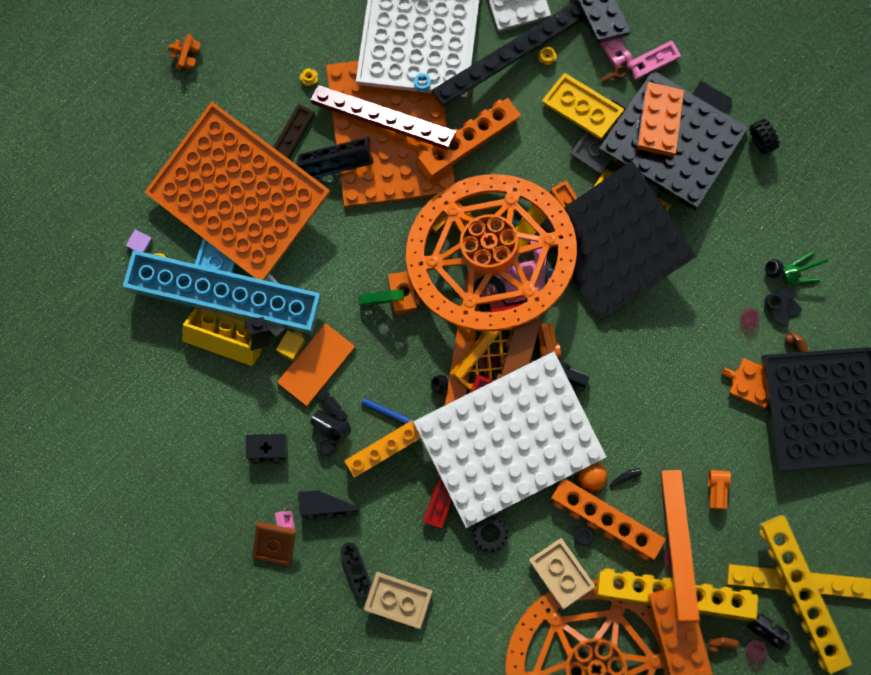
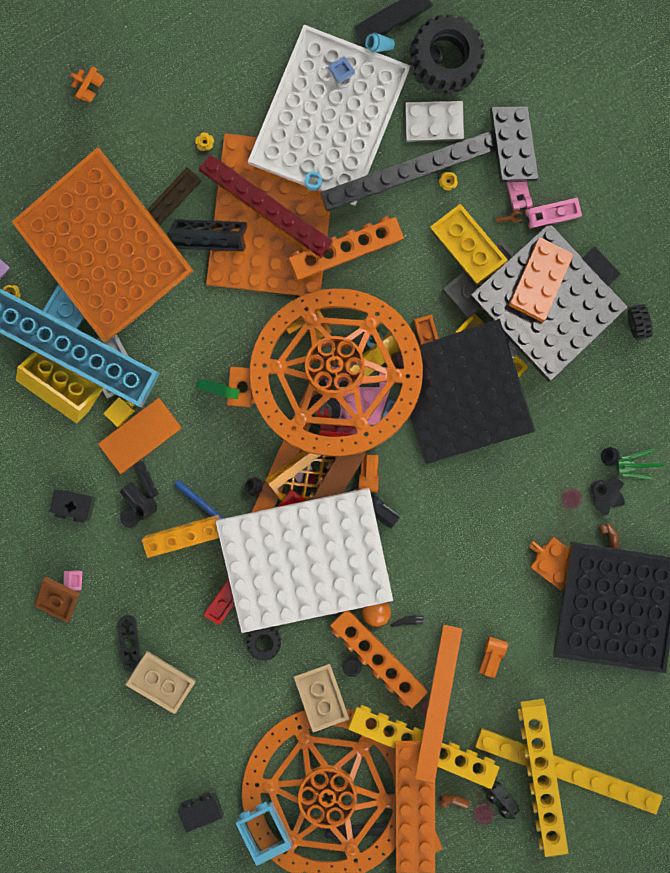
camera: 15 degrees right, 10 degrees up
black brick [244,317,270,351] -> none
black slope [298,490,360,520] -> none

